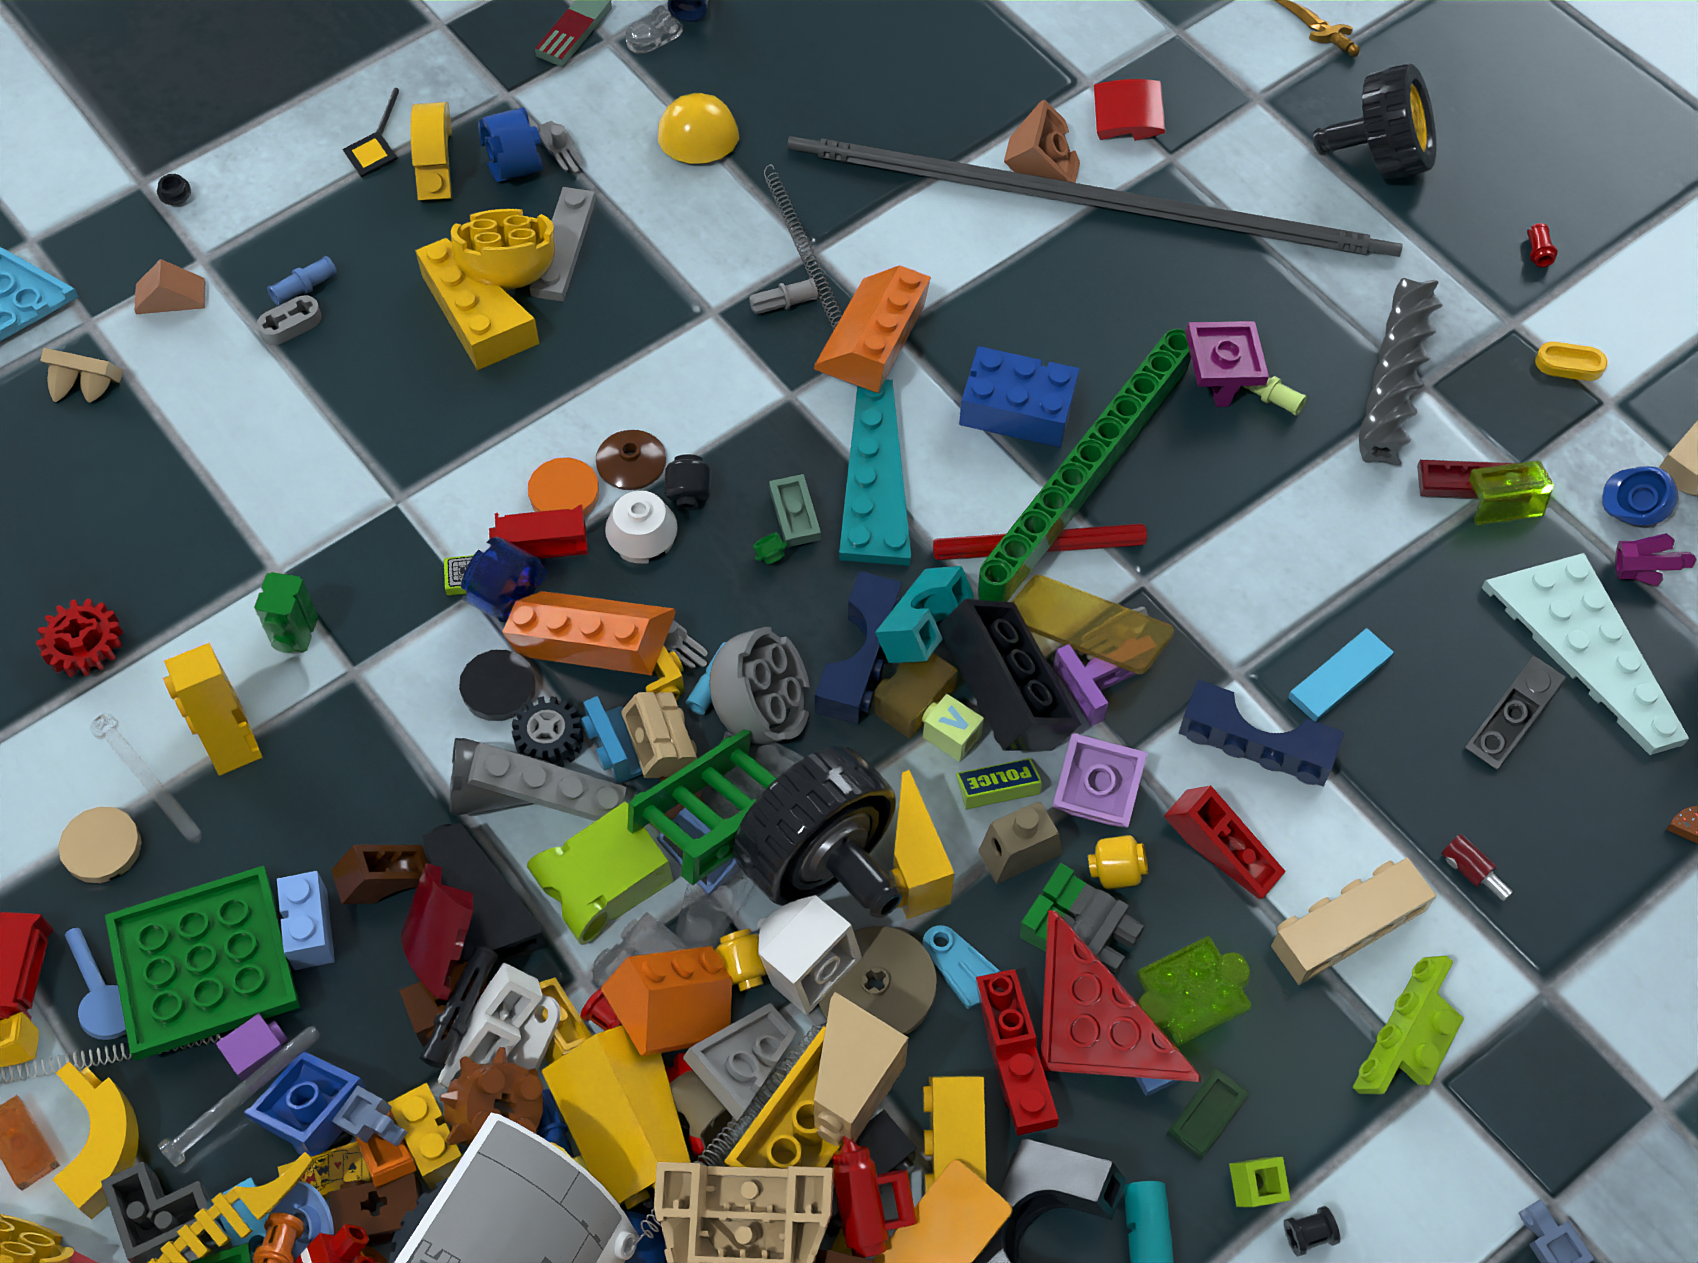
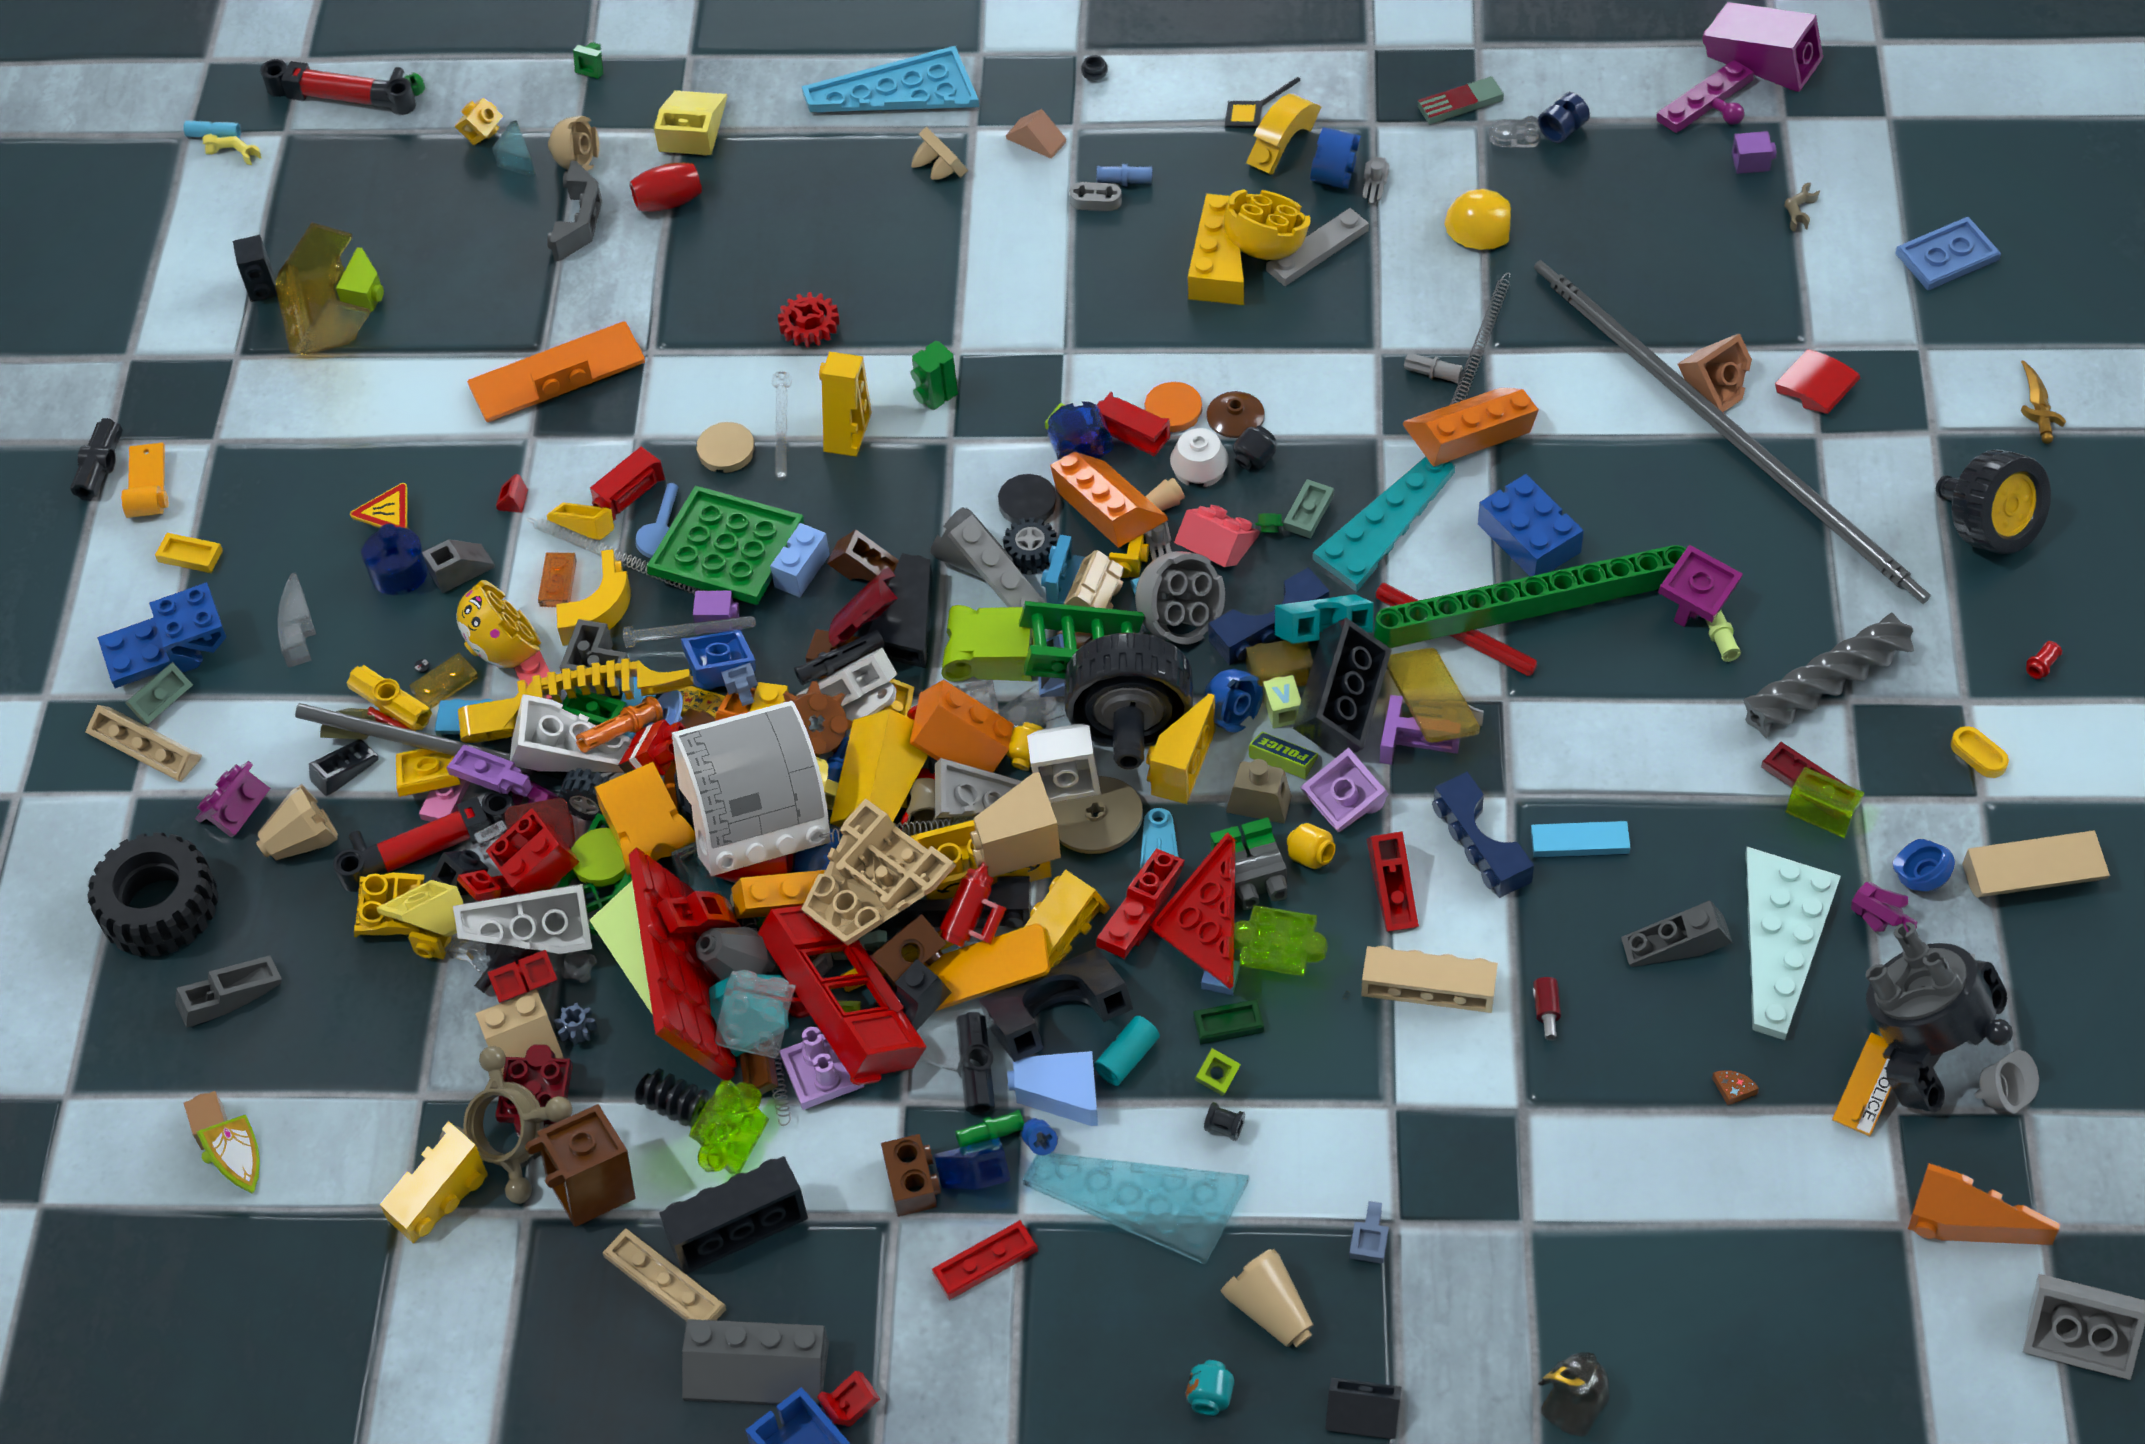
camera: 45 degrees right, 5 degrees down
lime bracket [1353,956,1464,1094] -> none
none -> tan cone [1145,478,1185,511]
none -> coral slope [1174,505,1260,567]
none -> blue cylinder [1203,669,1264,733]

